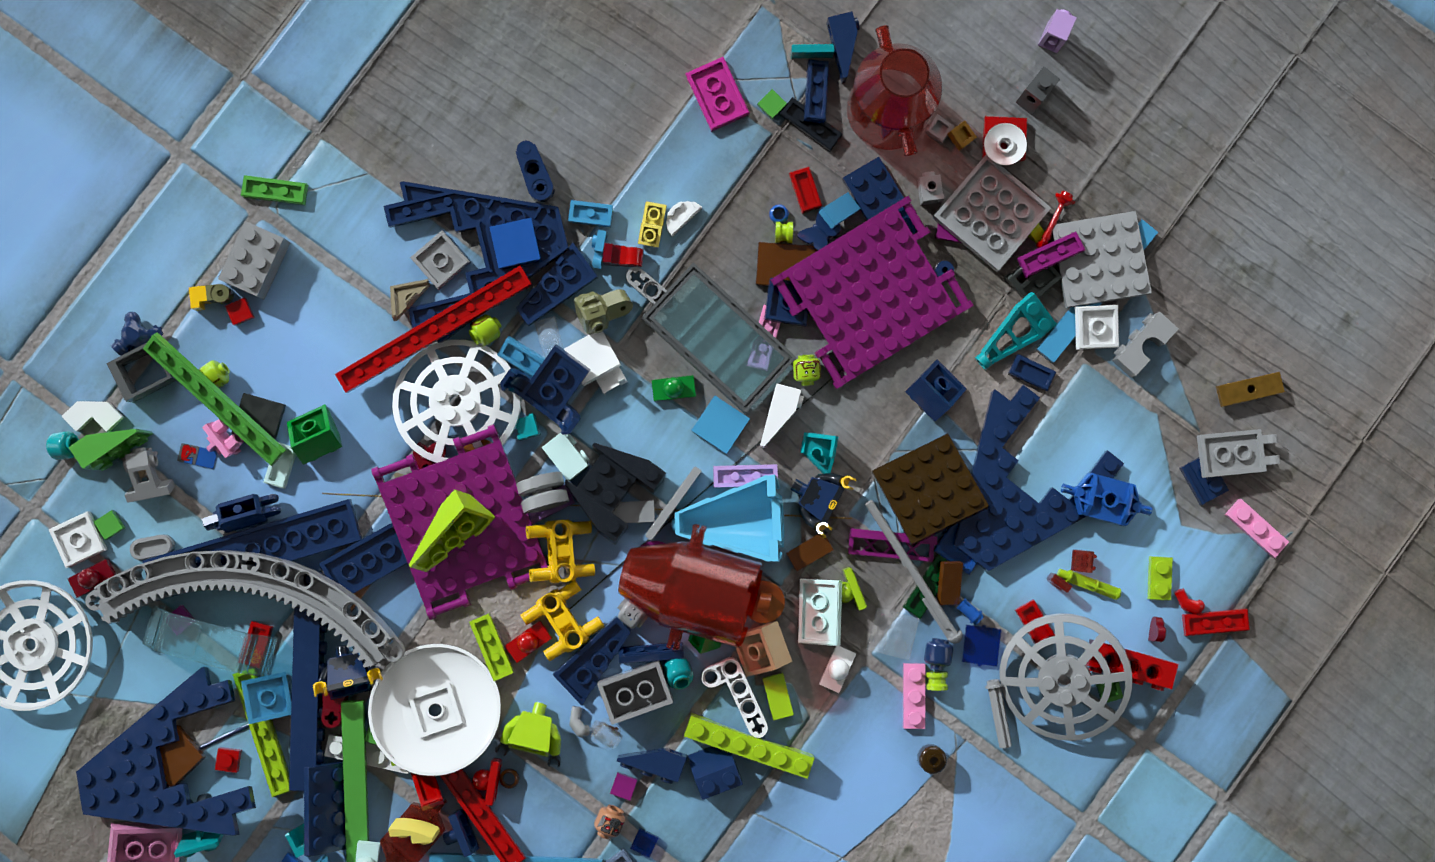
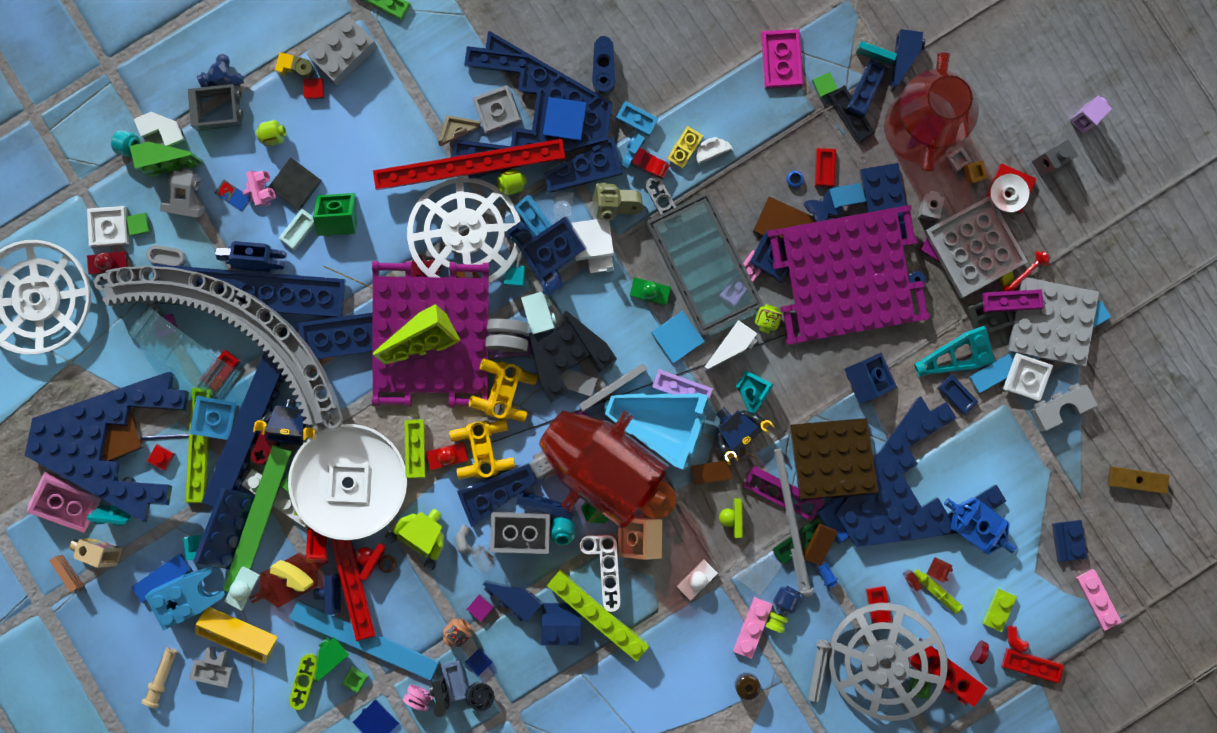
camera: 30 degrees right, 0 degrees up
bright green tile [143,332,286,466] -> none
lime tile [762,673,794,720] -> none
lime wheel [775,222,793,243] -> none
tile [798,579,842,646] -> none
clear blue piece [962,625,1001,666] -> none
light grey tile [1197,429,1280,478] -> none

